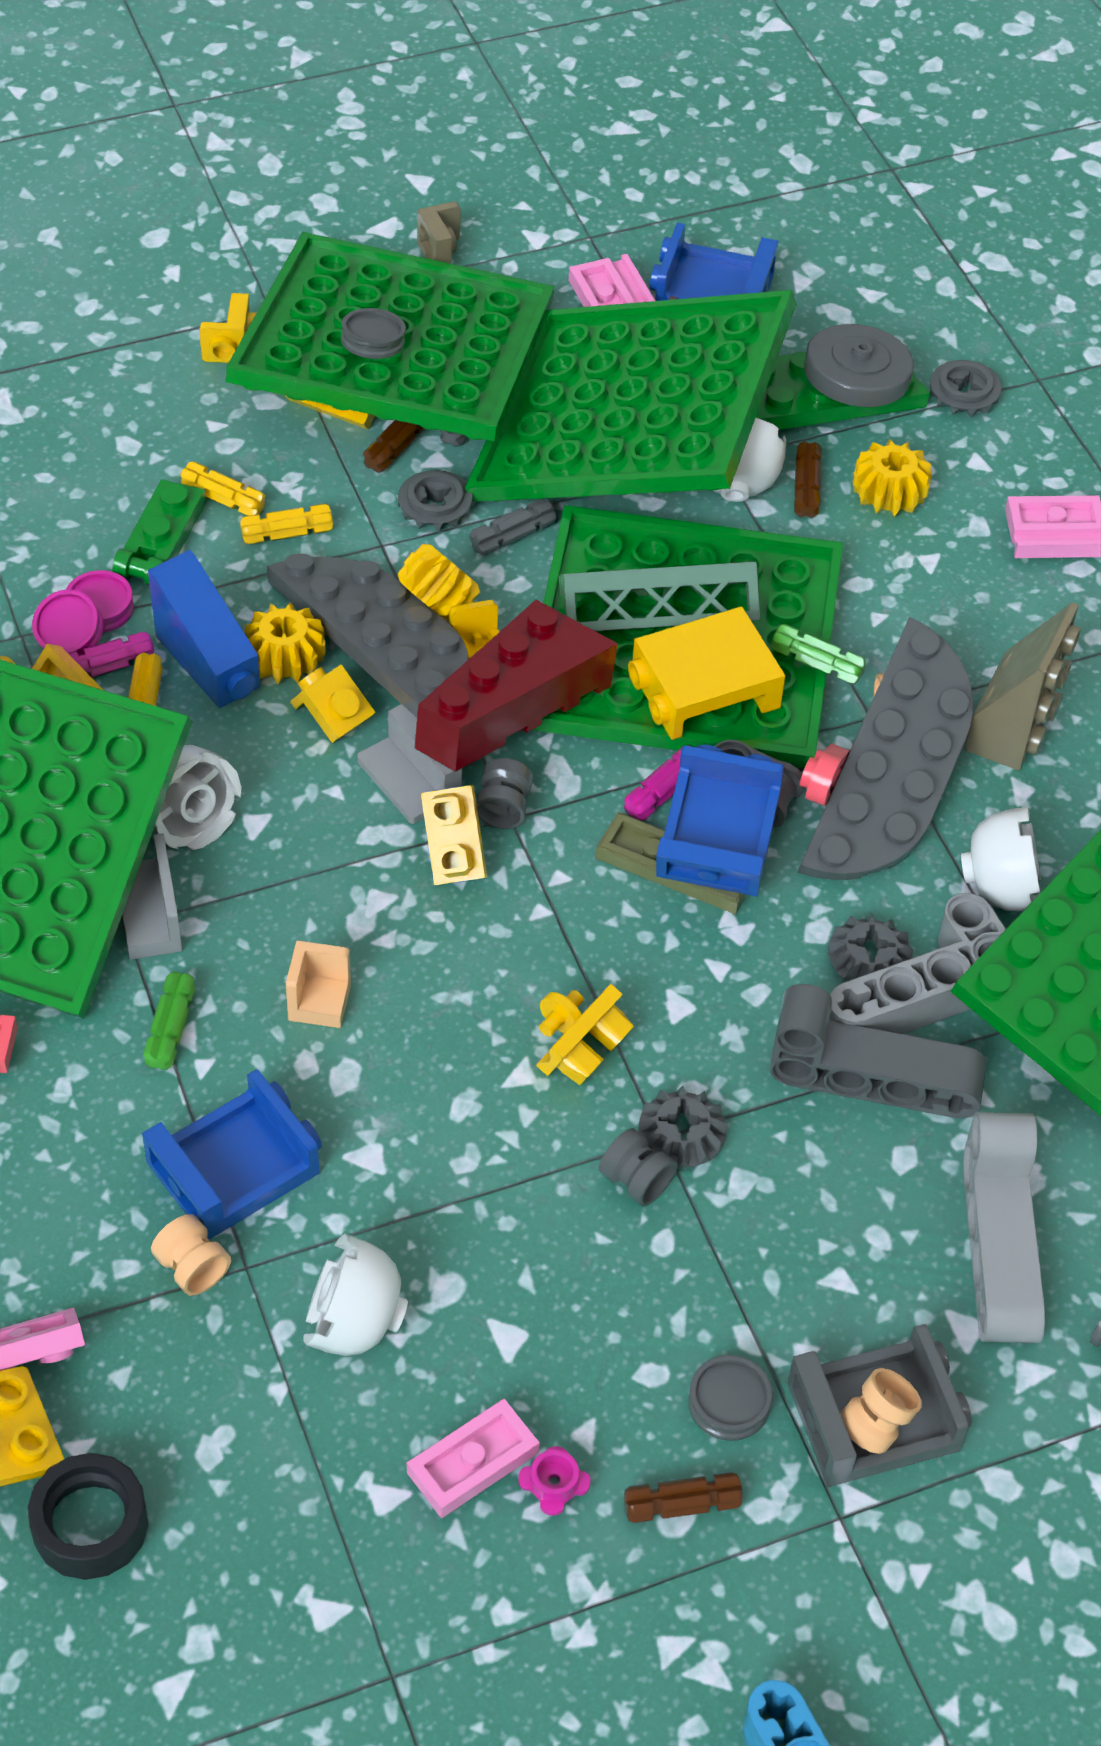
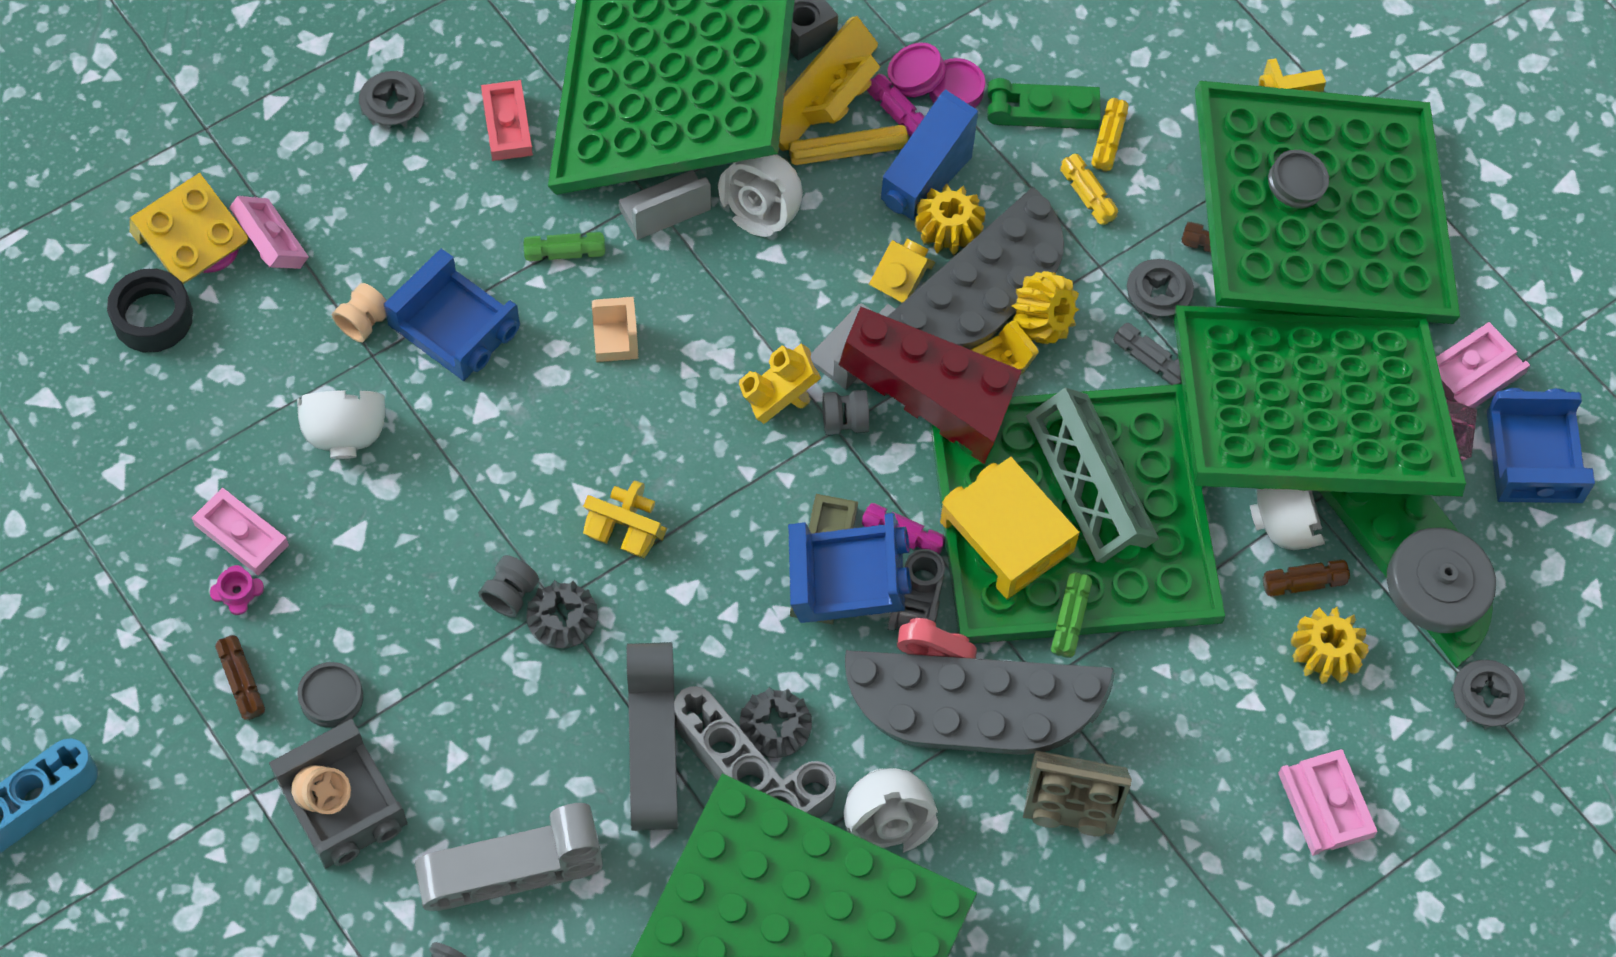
camera: 75 degrees right, 10 degrees up
dark tan bracket [417,201,461,264] -> none

